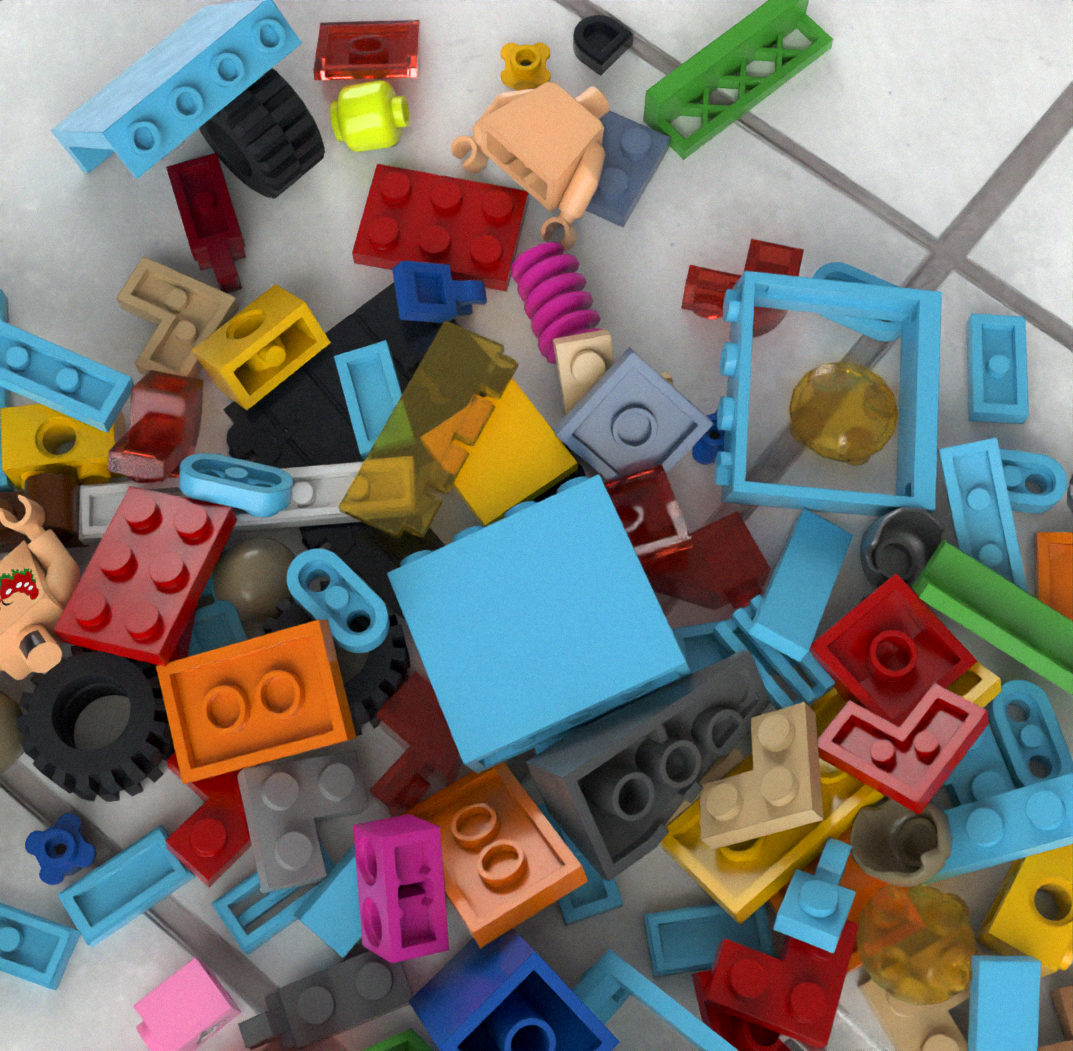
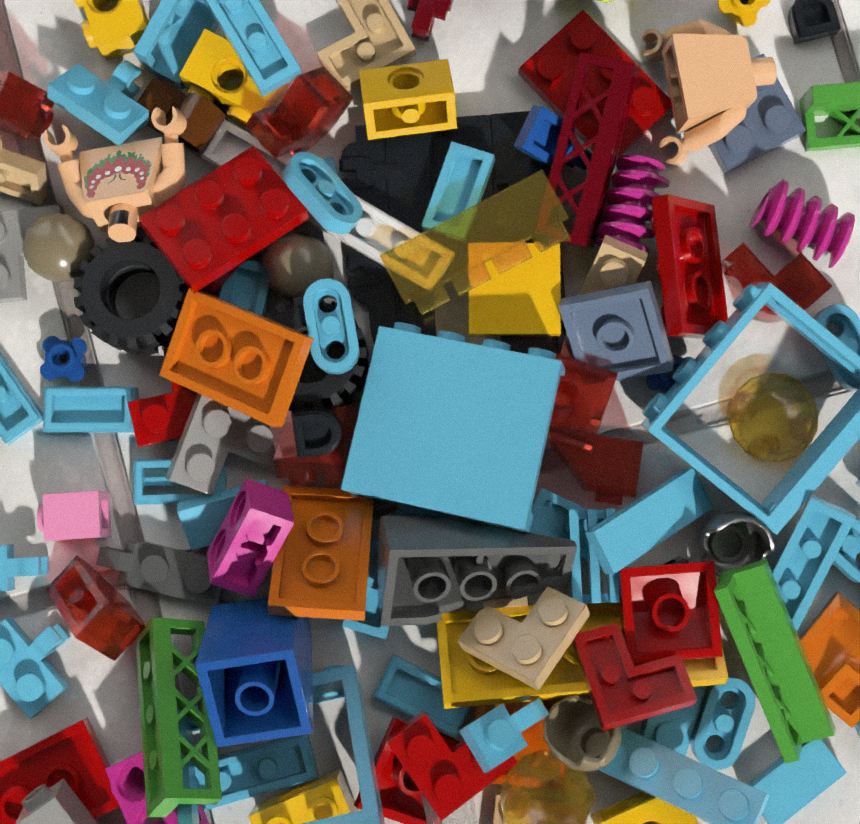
camera: 35 degrees right, 15 degrees up
none -> black tile [291,406,342,458]
none -> dark red fence [535,52,640,248]
none -> red plate [651,194,728,339]
none -> dark pink piece [749,179,855,268]

